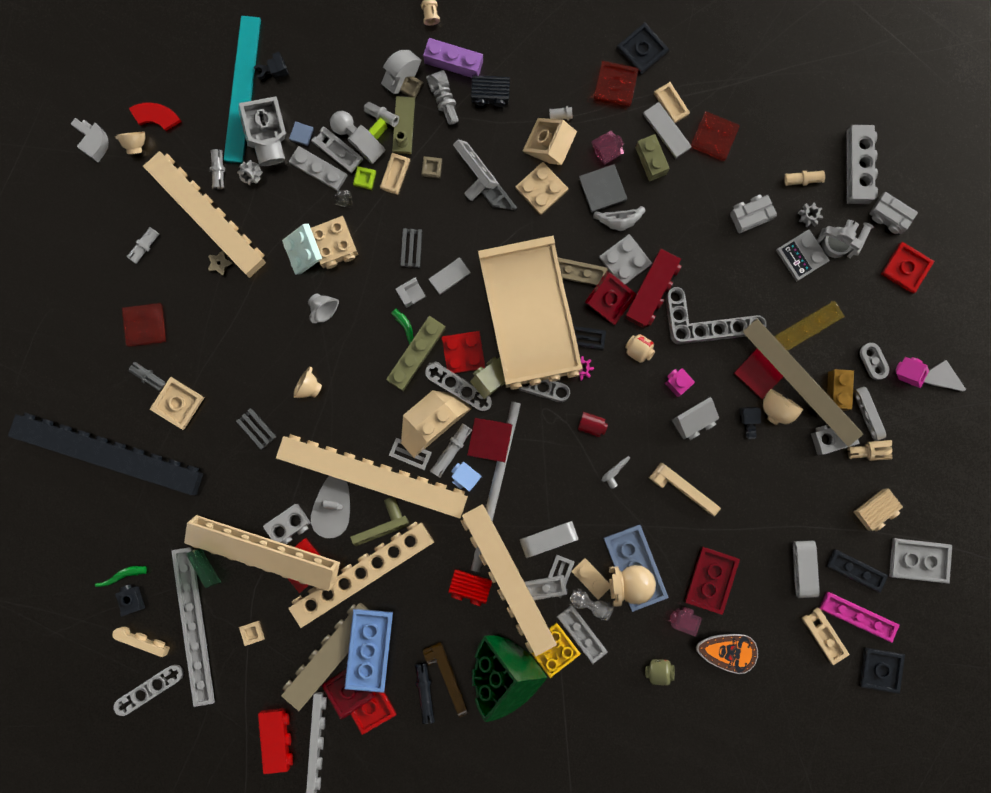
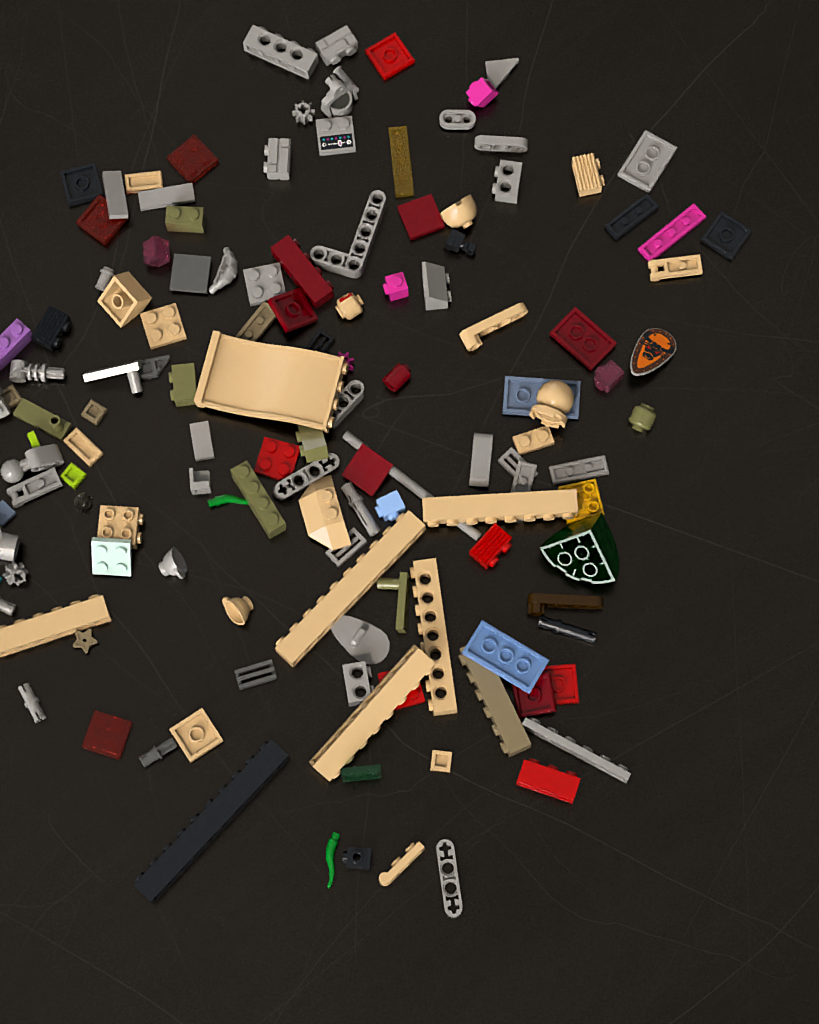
camera: 60 degrees left, 10 degrees down
light grey plate [171,547,215,707] -> none
light grey plate [289,146,347,191] -> none
light grey axle [364,102,399,127] -> none
dark grey tile [401,228,422,268] -> none
clear piece [569,589,614,621] -> none
light grey bar [602,456,630,489] -> none
dark tan tile [742,319,863,447] -> none
tan pin [785,170,825,186] -> none
light grey beam [793,541,819,598] -> none
pearl gold brick [827,369,854,411] -> none
tan arm [848,440,892,461] -> none
none -> light grey tile [102,171,129,219]
none -> olive brick [169,363,197,407]

